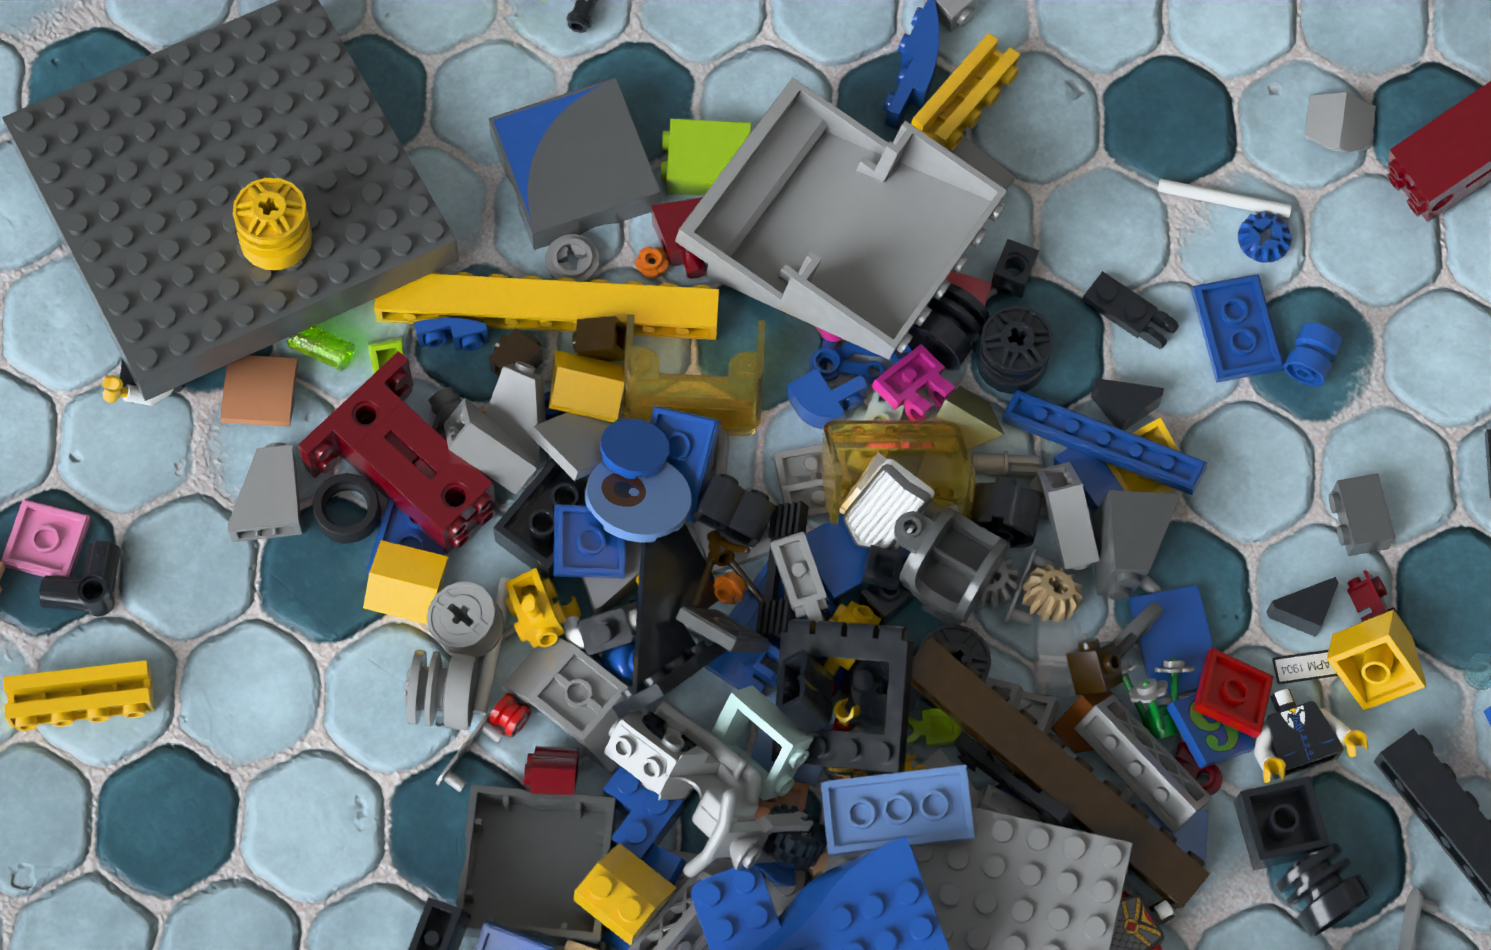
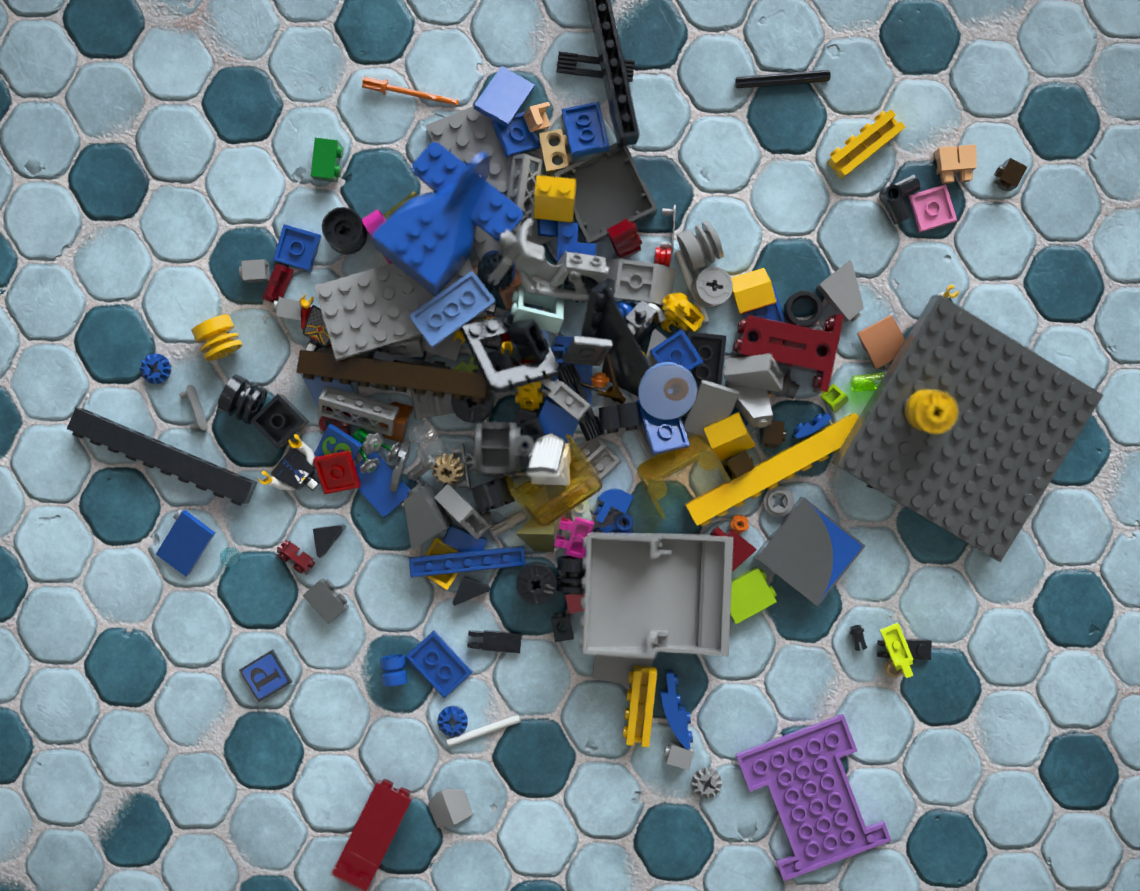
camera: 155 degrees right, 20 degrees up
blue tile [599,419,669,479] -> none
dark brown brick [1066,638,1123,695] -> none
white sticker [1272,650,1338,684] -> none
yellow slope [1327,610,1426,711] -> none
none -> light grey axle [408,456,436,481]
none -> black axle [735,70,831,89]

